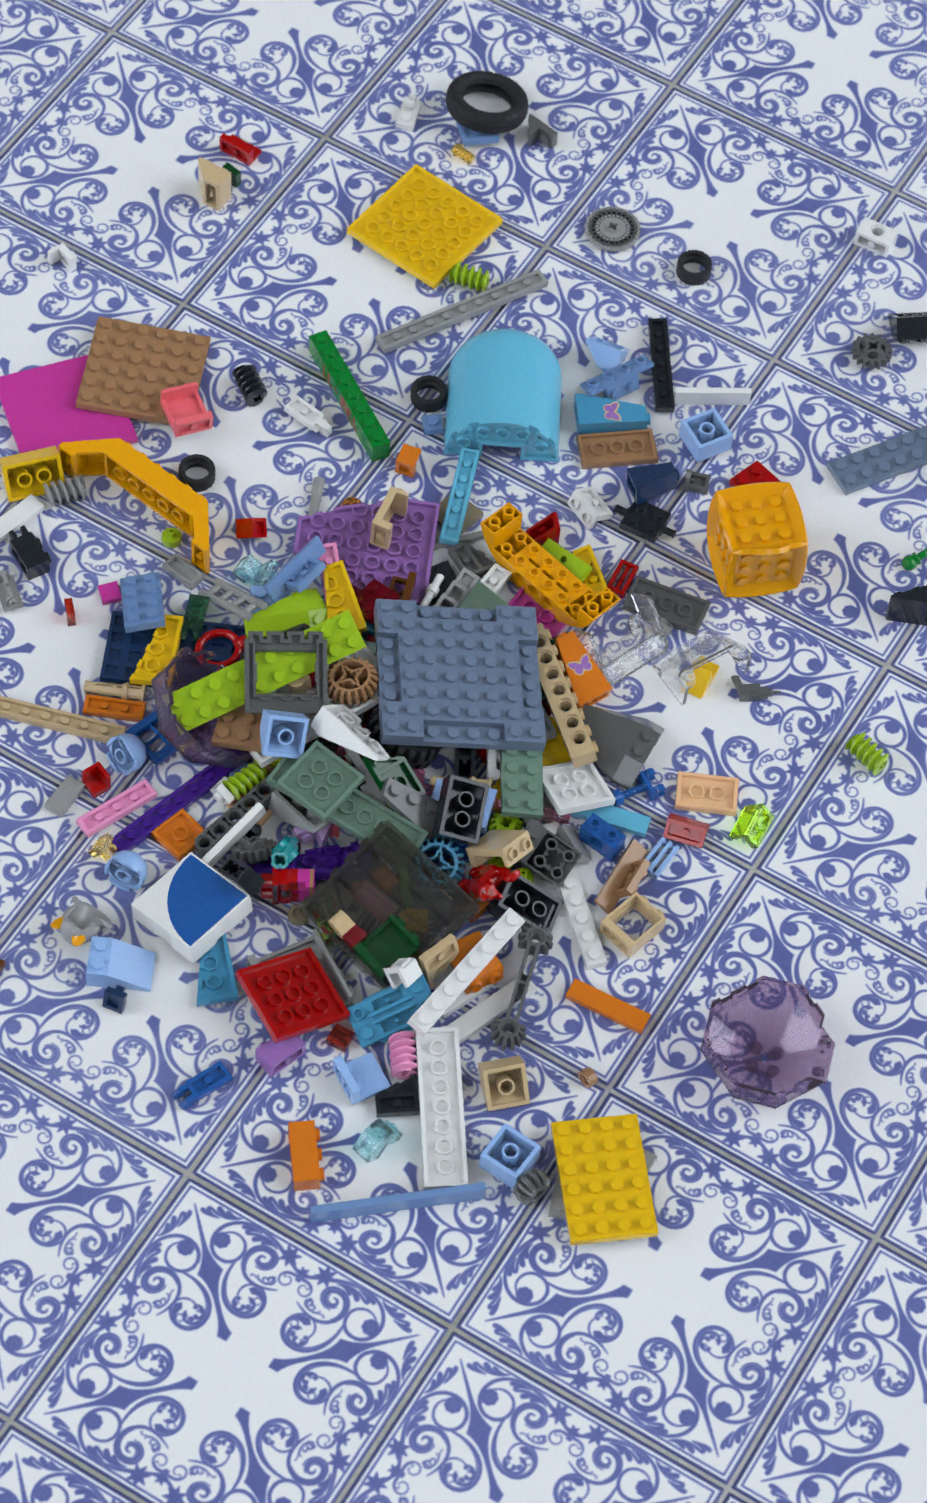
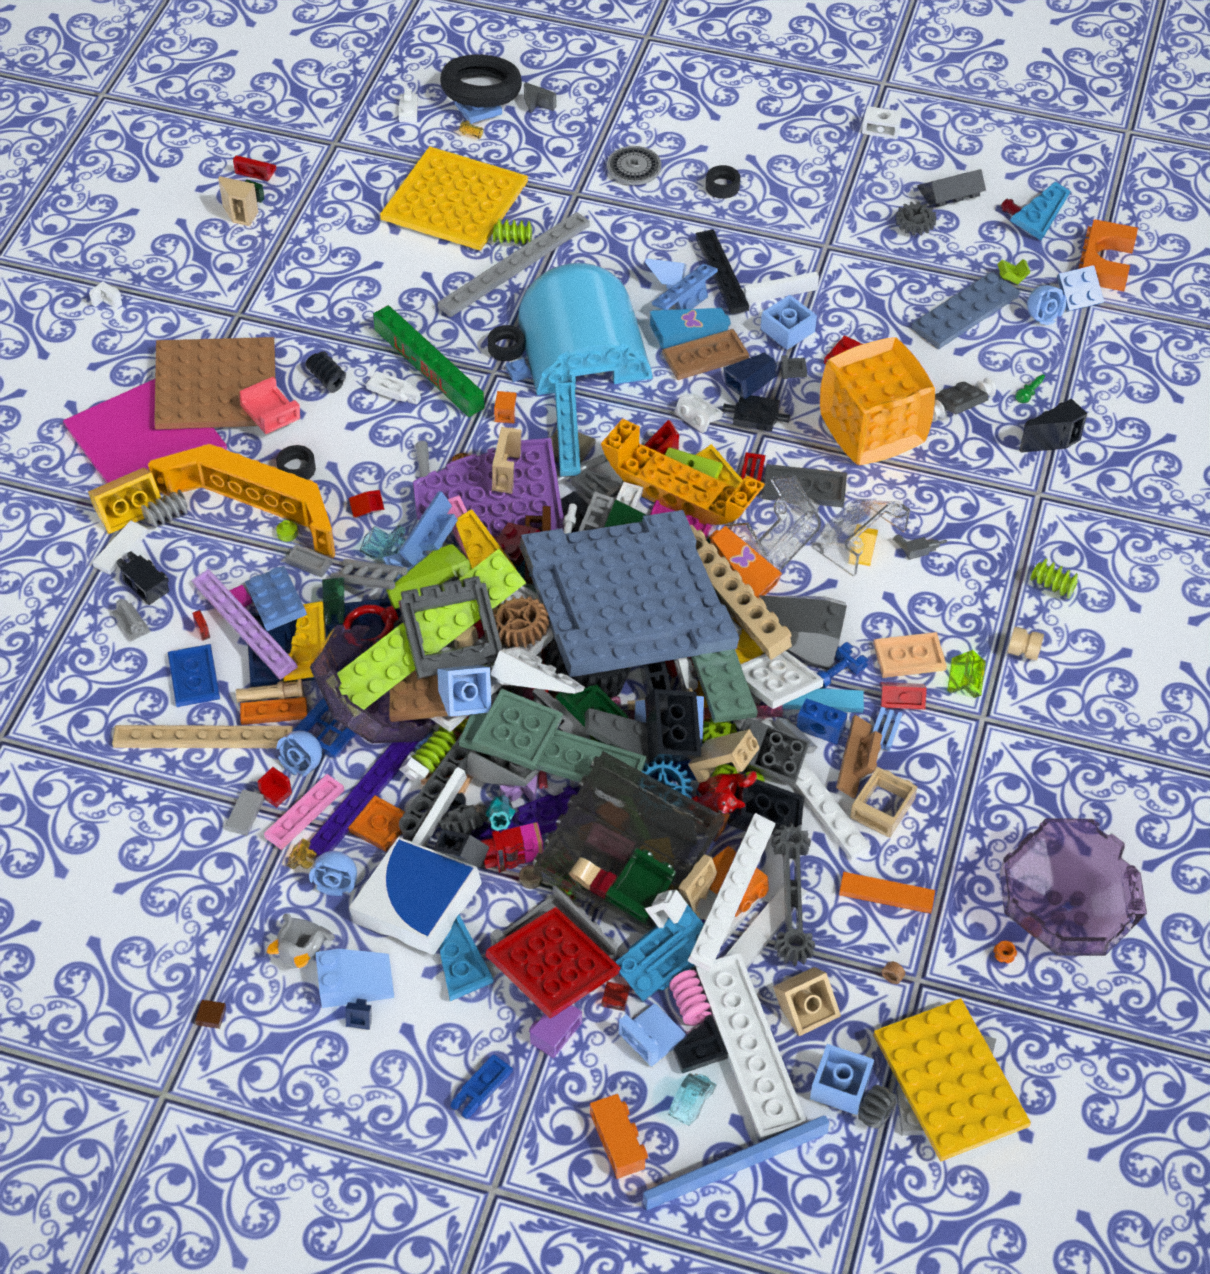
camera: 10 degrees left, 5 degrees down
none -> blue tile [168,644,220,707]
none -> lavender tile [191,569,298,680]
none -> dark grey plate [932,378,996,422]
none -> orange plate [993,941,1017,963]
none -> tan wheel [1007,626,1044,661]

